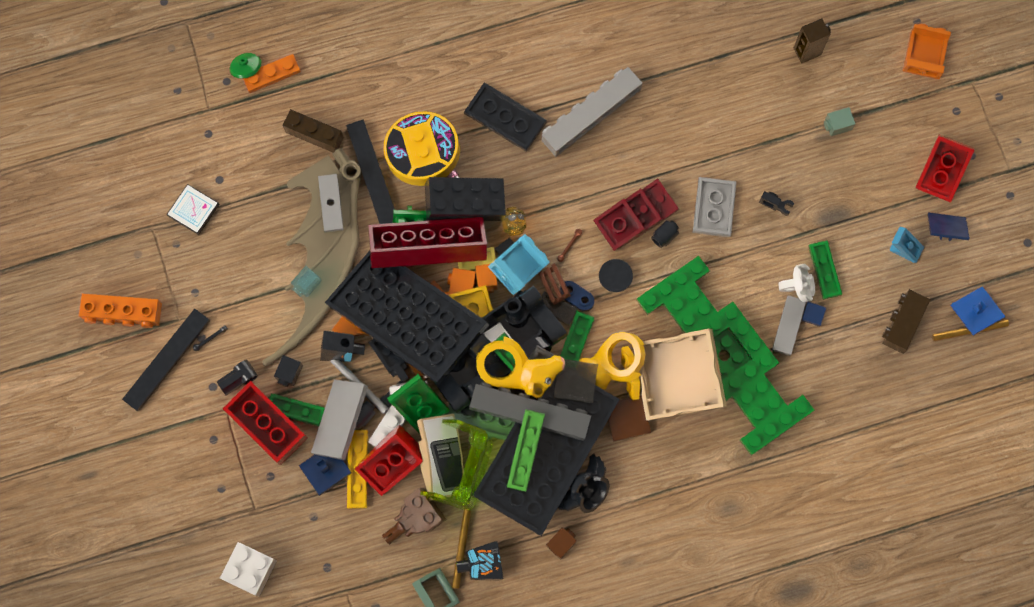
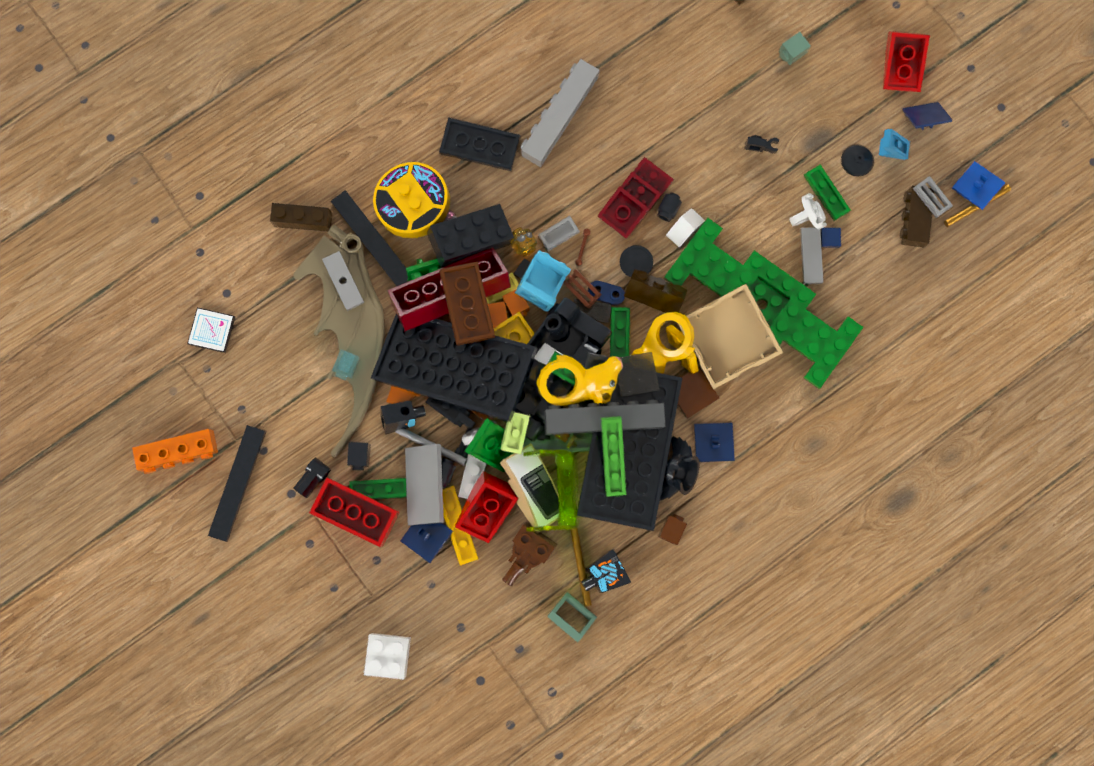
camera: 25 degrees left, 5 degrees up
black hinge [193,325,228,351] -> none
green piece [229,53,262,79] -> none
orange plate [243,54,301,93] -> none
light grey tile [693,177,736,237] -> none
none -> reddish brown tile [439,262,495,346]
none -> yellowish green plate [500,412,530,454]
none -> light grey tile [538,216,580,252]
none -> clear orange piece [555,434,578,450]
none -> dark brown brick [624,269,688,313]
none -> white slope [666,208,705,248]
none -> dark blue piece [694,423,735,462]
none -> black piece [841,145,874,177]
none -> light grey tile [913,176,953,218]

